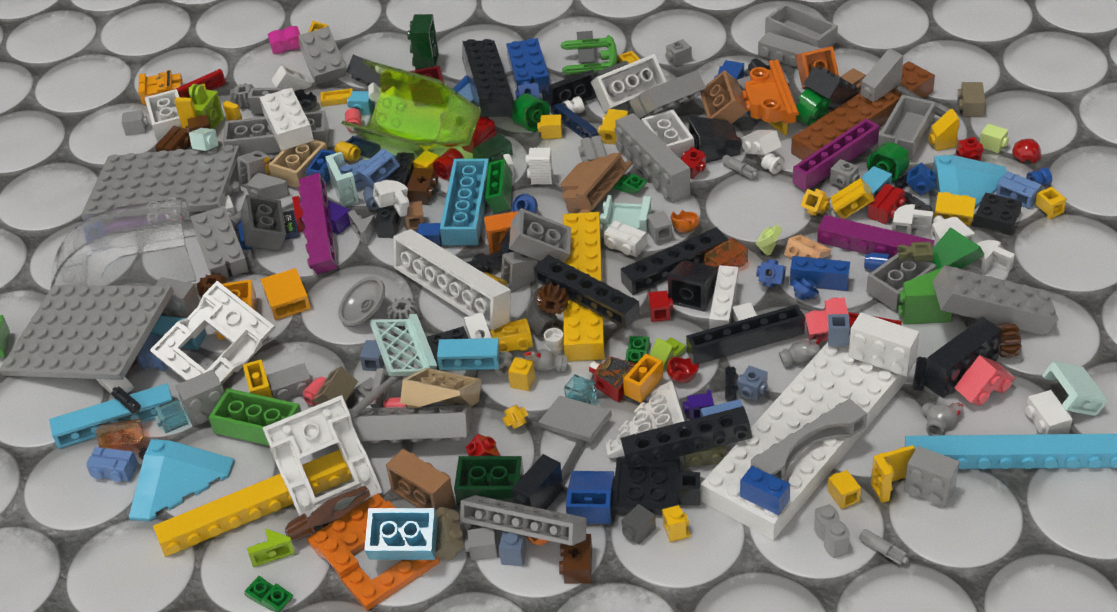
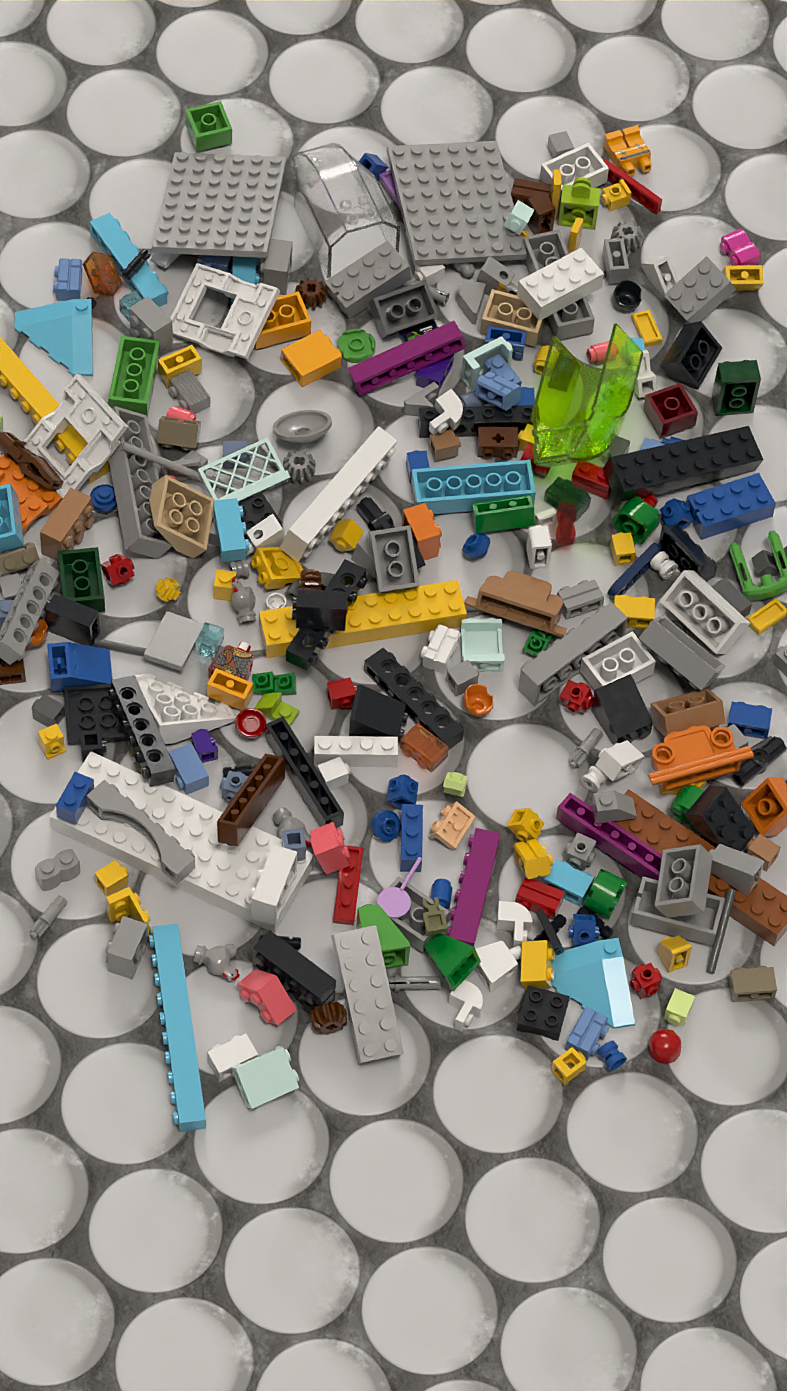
camera: 70 degrees right, 15 degrees up
none -> blue plate [90,484,117,512]
none -> reddish brown brick [217,754,285,846]
none -> black brick [292,589,347,631]
none -> bright green tile [337,328,376,363]
none -> lavender piece [377,857,422,918]
none -> black tile [536,910,564,955]
none -> clear red brick [556,501,577,545]
none -> light grey slope [591,790,637,823]
none -> light grey brick [655,844,713,918]

